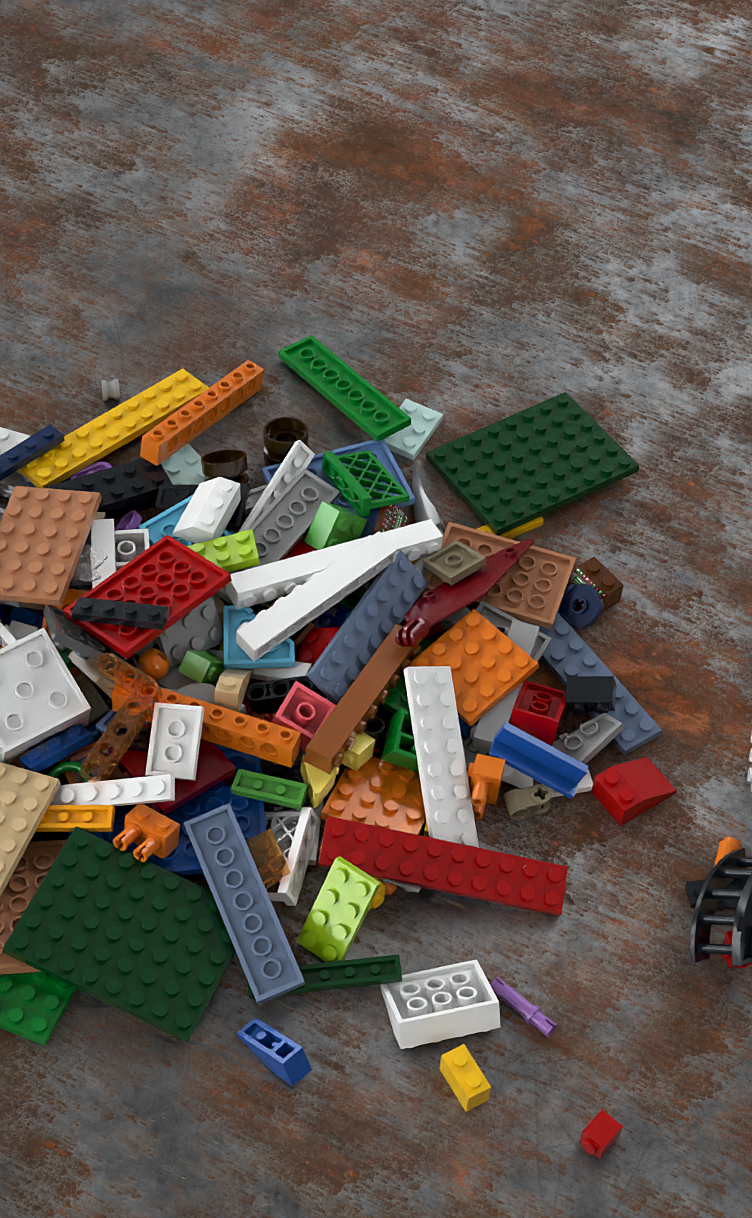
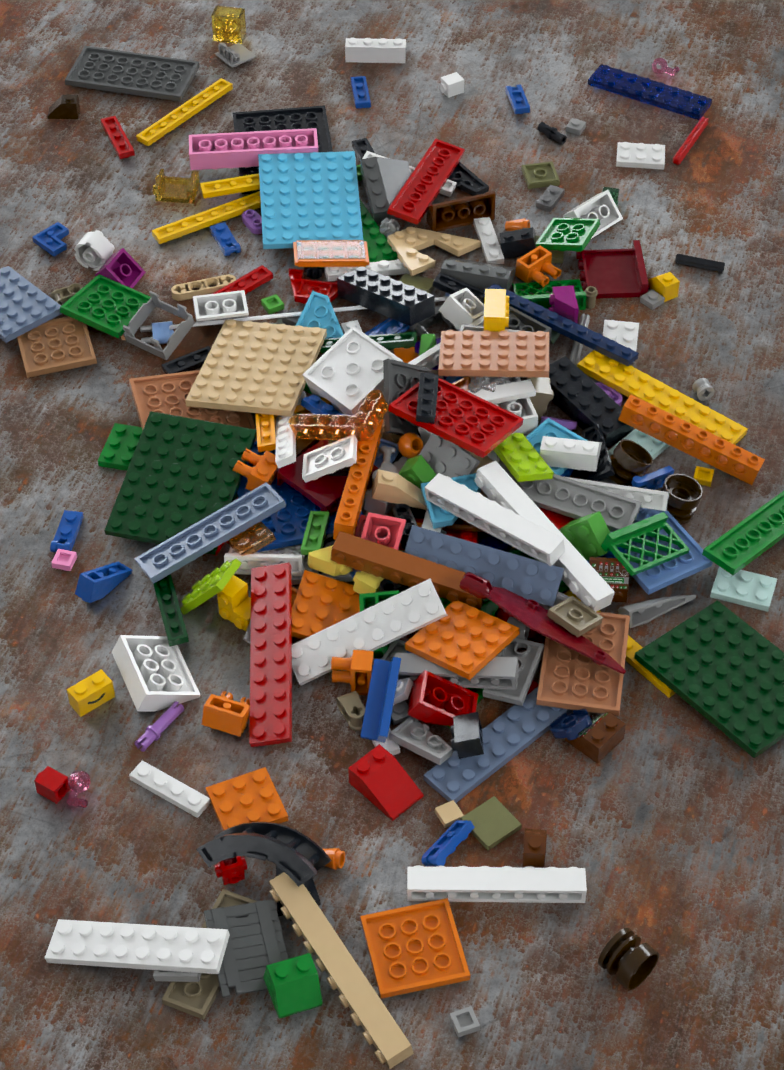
camera: 85 degrees right, 5 degrees down
none -> blue plate [50,510,84,552]
none -> bright pink plate [51,549,77,571]
none -> clear pink plate [67,770,90,808]
none -> white plate [129,761,211,818]
none -> orange brick [202,691,250,737]
none -> orange plate [206,767,288,831]
none -> blue plate [422,820,475,867]
none -> tan tile [435,800,464,828]
none -> olive tile [461,796,522,851]
none -> reddish brown slope [522,828,547,868]
none -> blue plate [631,465,674,490]
none -> yellow tile [693,466,715,487]

